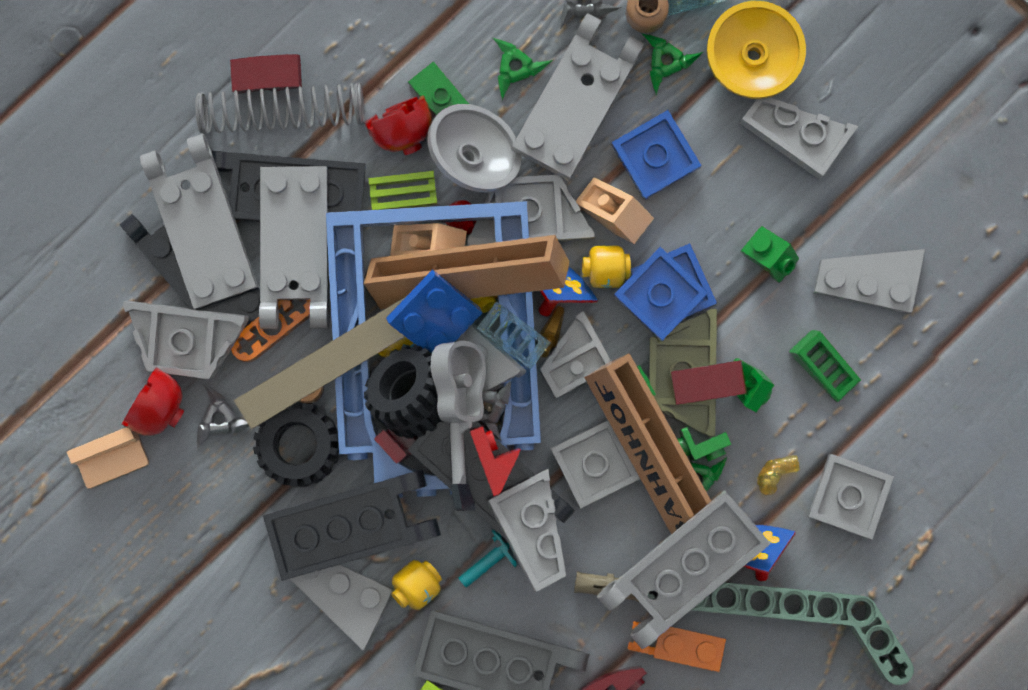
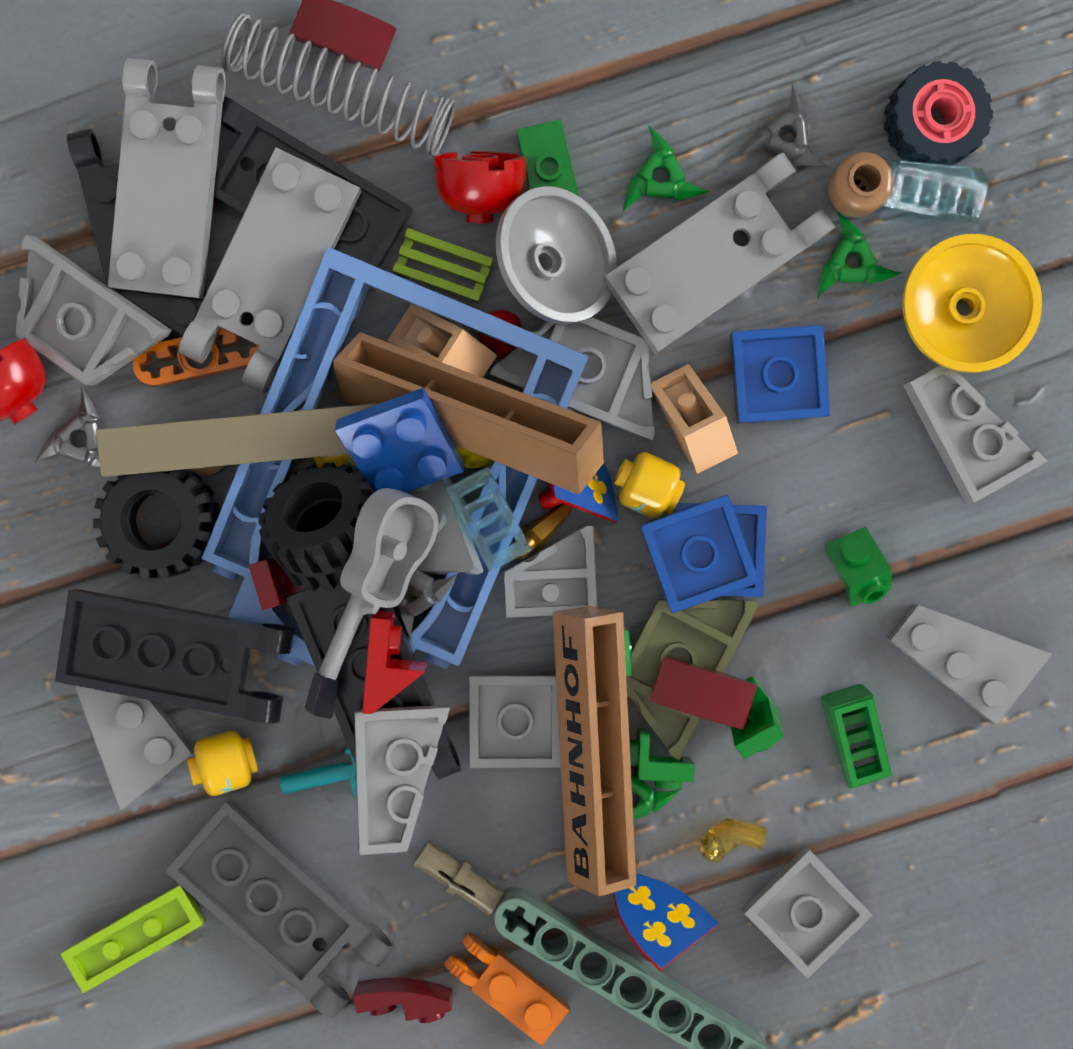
camera: 20 degrees right, 5 degrees up
light grey hinge [597,490,770,649] -> none

